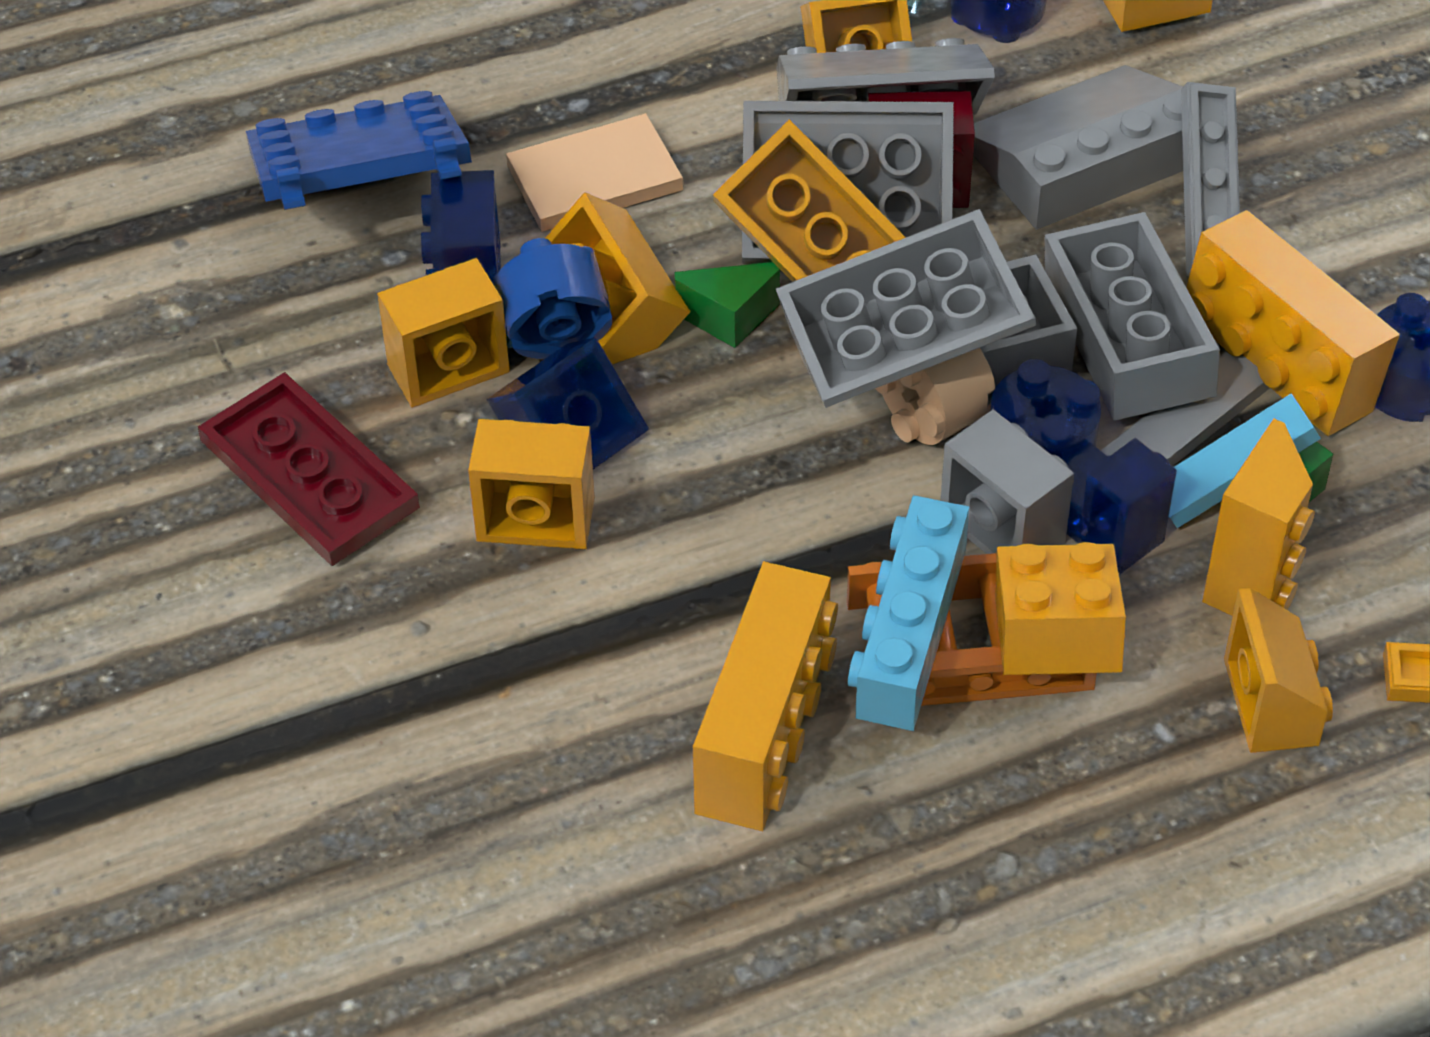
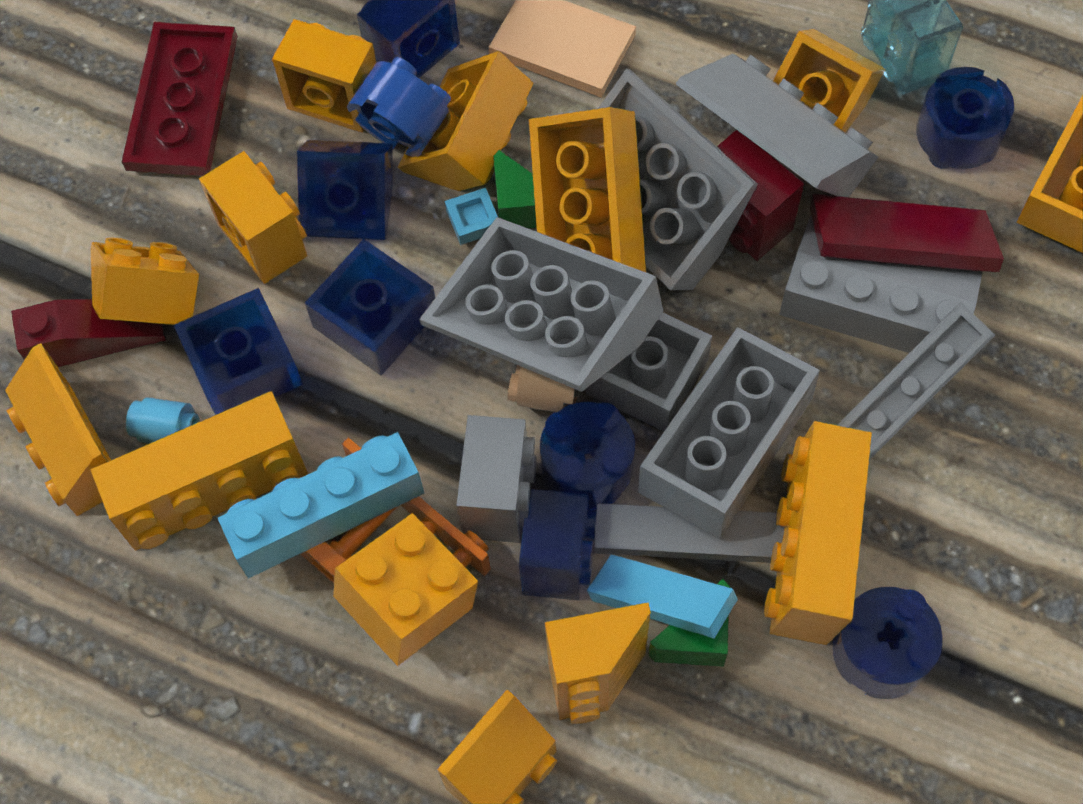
camera: 50 degrees right, 15 degrees up
none -> light orange slope [5,343,111,516]
none -> dark red slope [11,299,166,367]
none -> light orange slope [91,237,199,326]
none -> medium azure brick [126,397,200,444]
none -> clear blue brick [174,288,303,415]
none -> clear blue brick [305,239,436,376]
none -> medium azure plate [445,187,498,245]
none -> dark red tile [810,194,1004,272]

